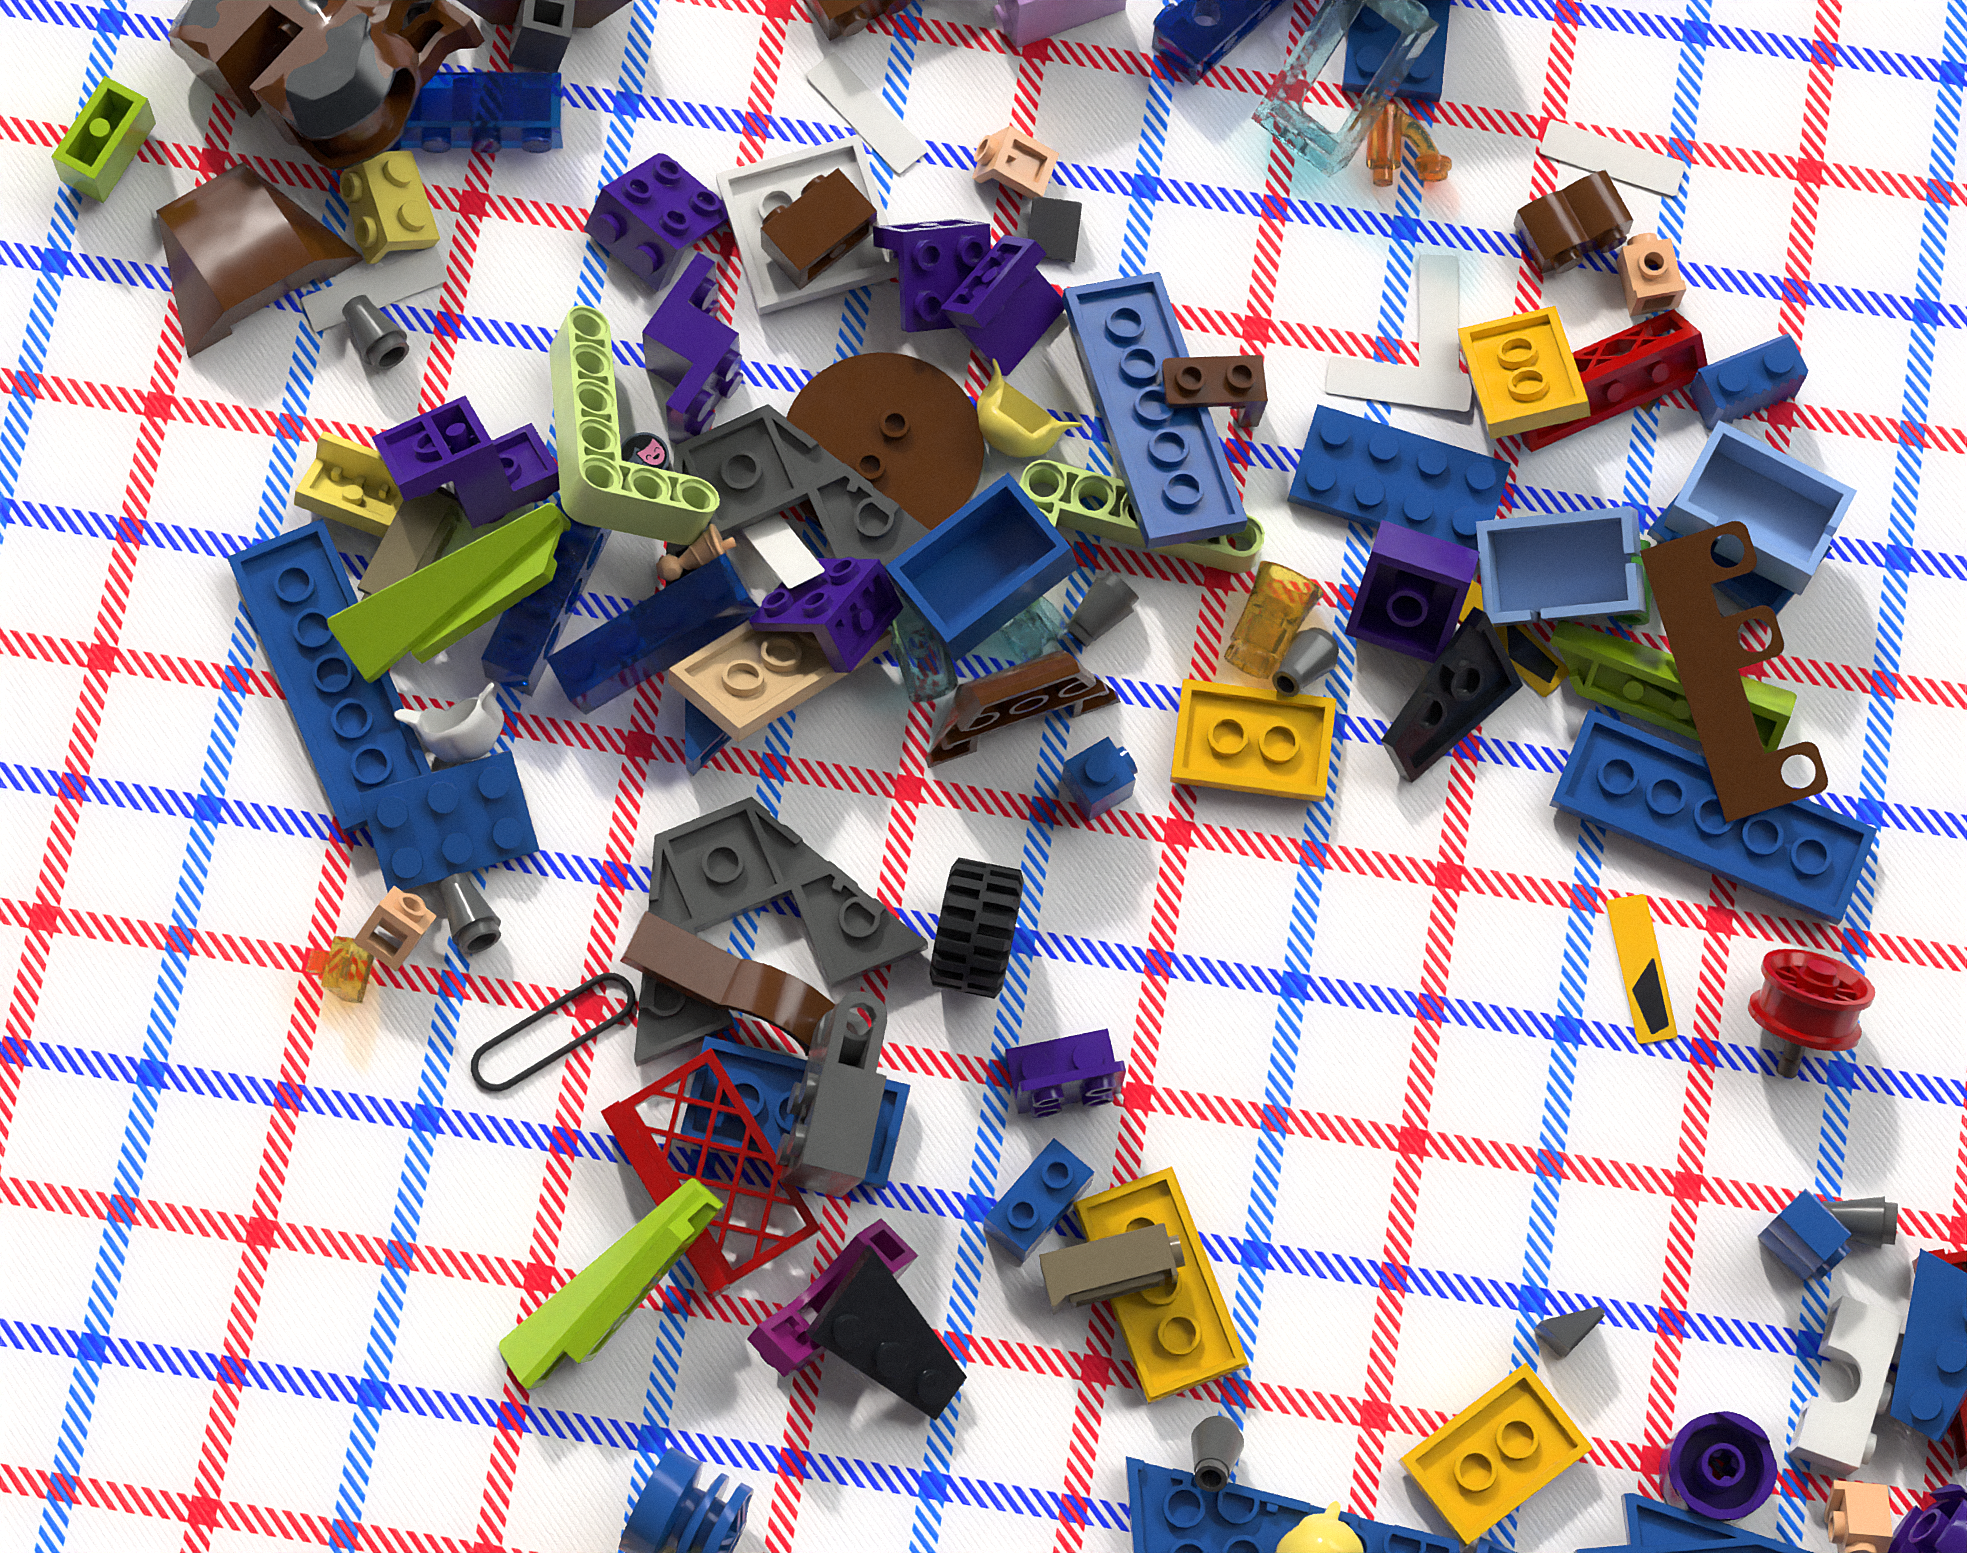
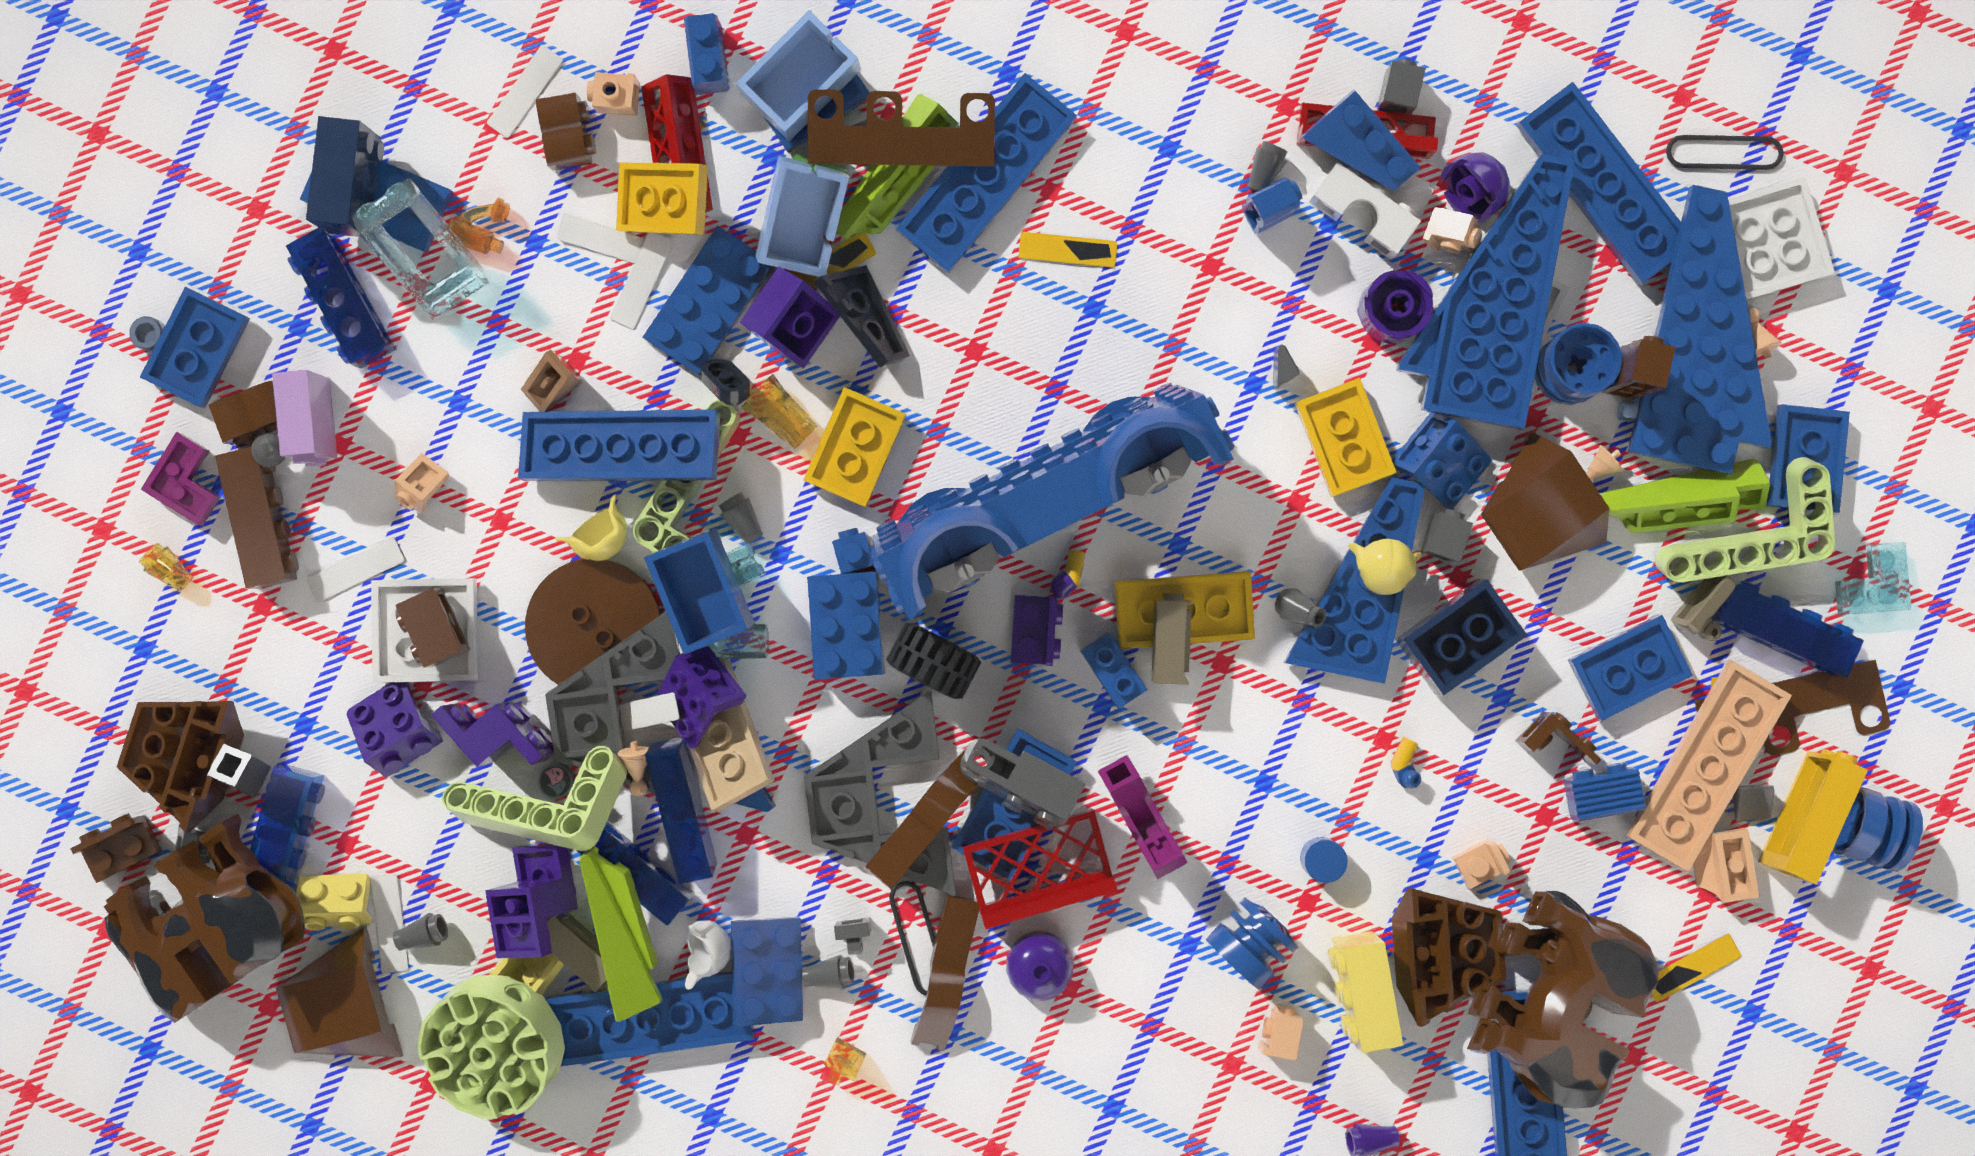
camera: 65 degrees left, 15 degrees up
lime brick [51,76,156,204] -> none
light nougat brick [353,886,437,972] -> none
lime wedge [499,1178,725,1390] -> none
black wing [806,1244,967,1421] -> none
dark purple bracket [873,218,991,333] -> none
reddish brown wedge [925,650,1121,768] -> none
dark purple bracket [940,235,1065,376] -> none
dark grey slope [1027,196,1082,262] -> none
reddish brown bracket [1161,355,1268,428] -> none
dark grey cone [1272,627,1339,697] -> none
red wheel [1747,949,1876,1078] -> none
none -> yellowish green brick [417,975,565,1119]
none -> medium nougat slope [520,349,582,412]
none -> black plate [701,359,751,406]
none -> blue brick [807,572,885,680]
none -> dark grey tile [834,917,872,955]
none -> blue piece [870,383,1234,621]
none -> reddish brown piece [910,893,979,1051]
none -> dark purple cylinder [1006,931,1074,1001]
none -> arm [1050,550,1085,599]

